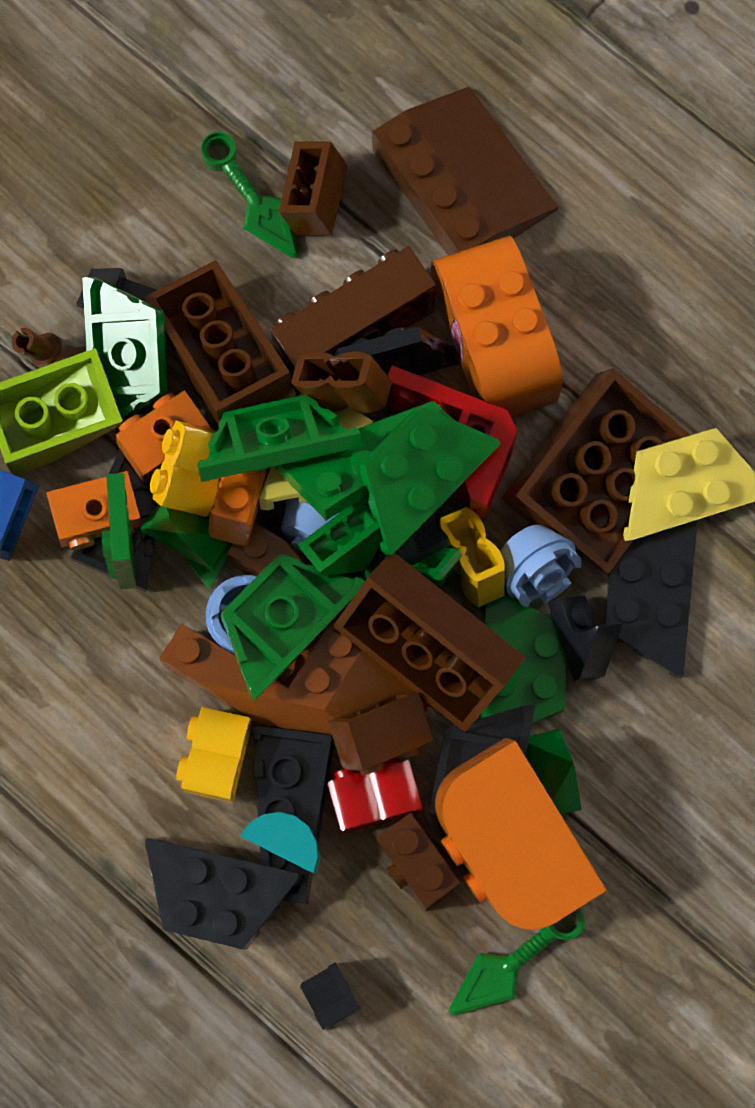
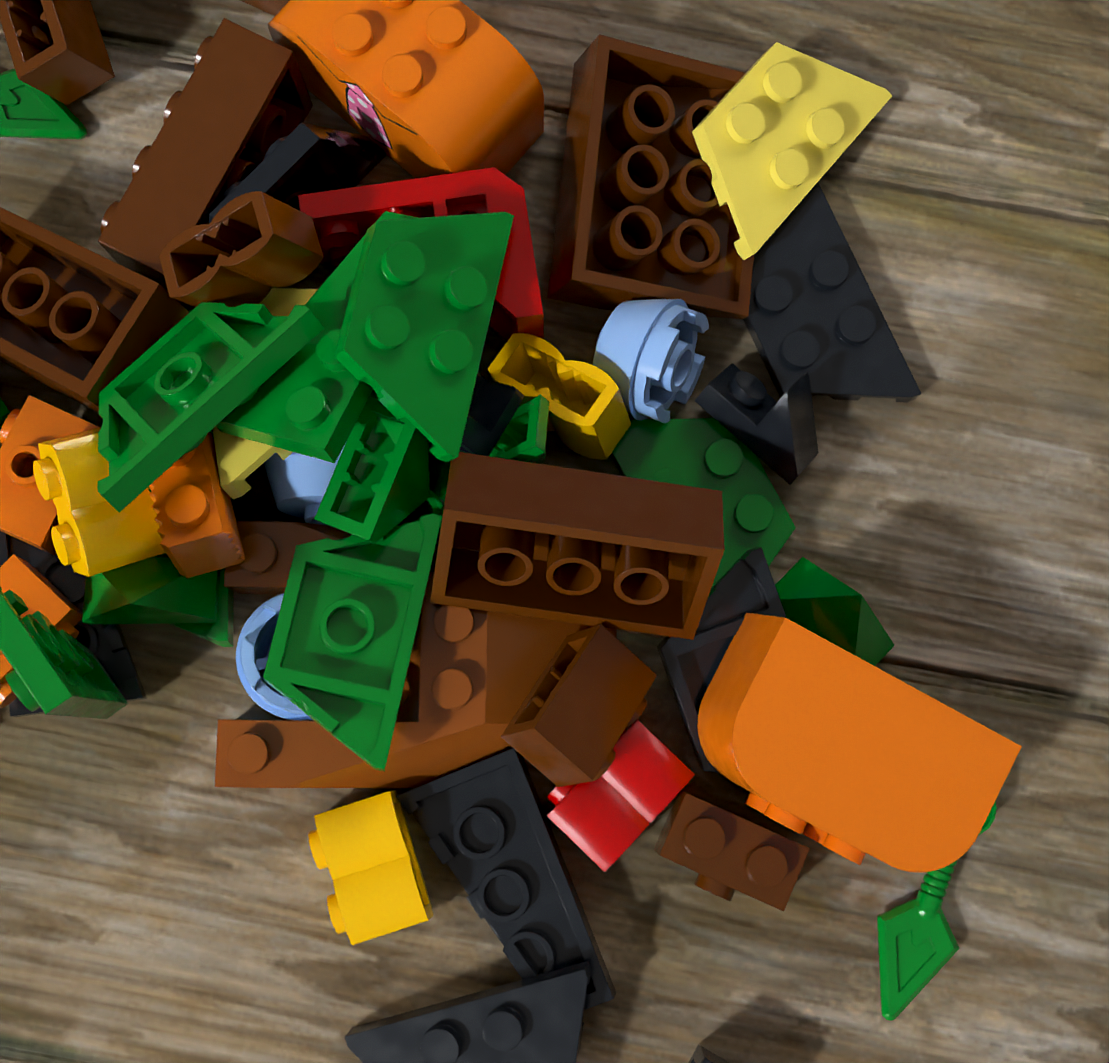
camera: 35 degrees left, 5 degrees up
teal tile [239,812,321,875] -> none

